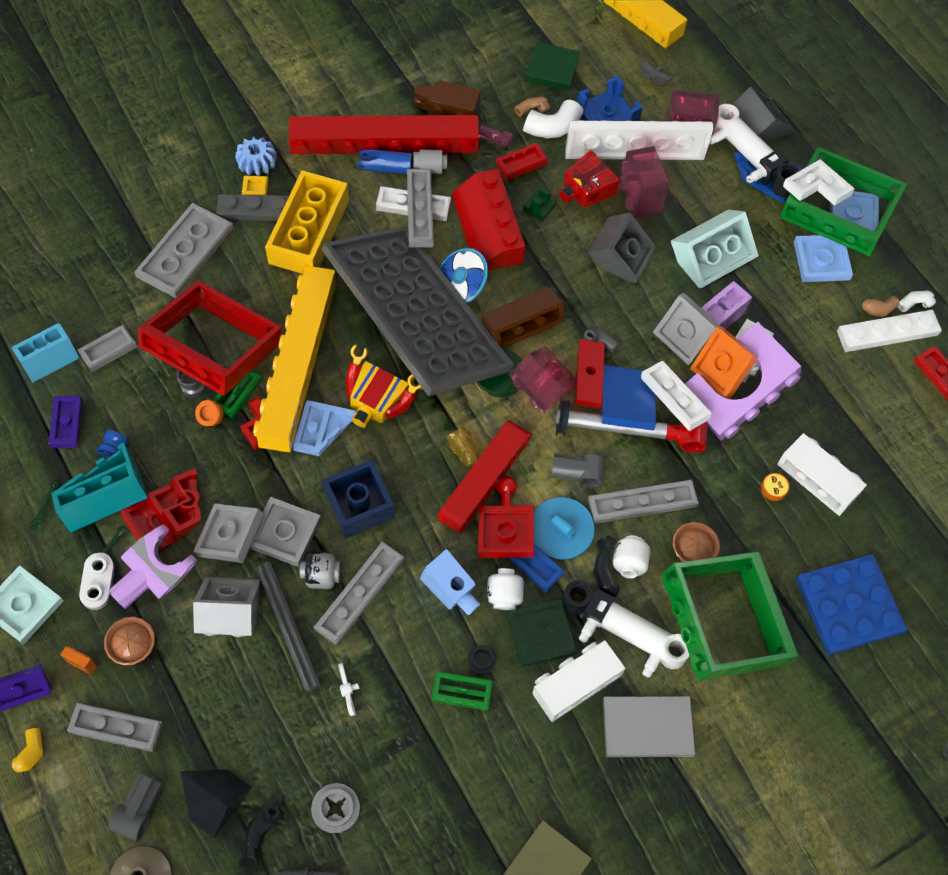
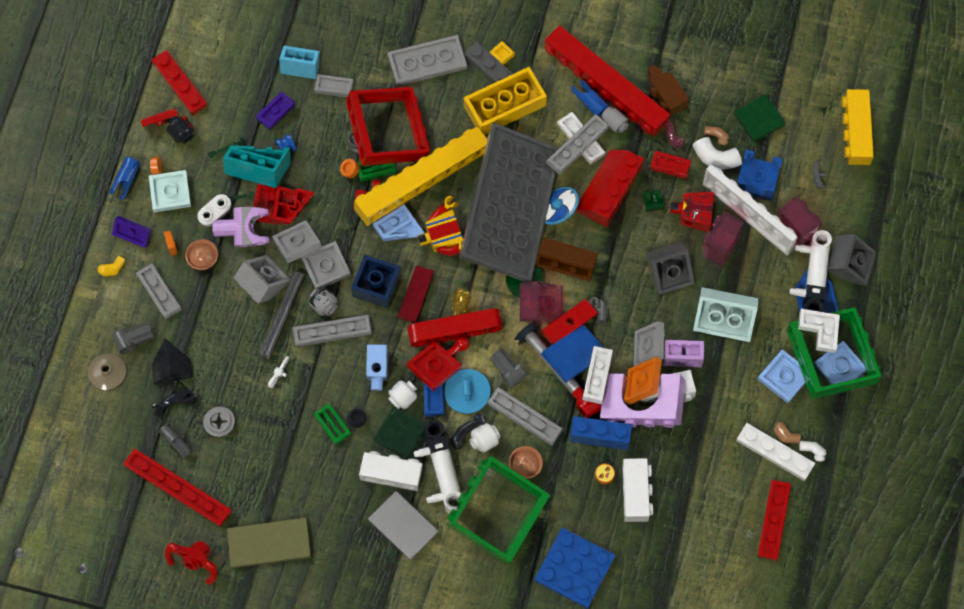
camera: 50 degrees right, 5 degrees up
light blue gear [235,136,277,176] -> none
none -> dark red tile [398,266,434,323]
none -> blue brick [570,416,632,450]

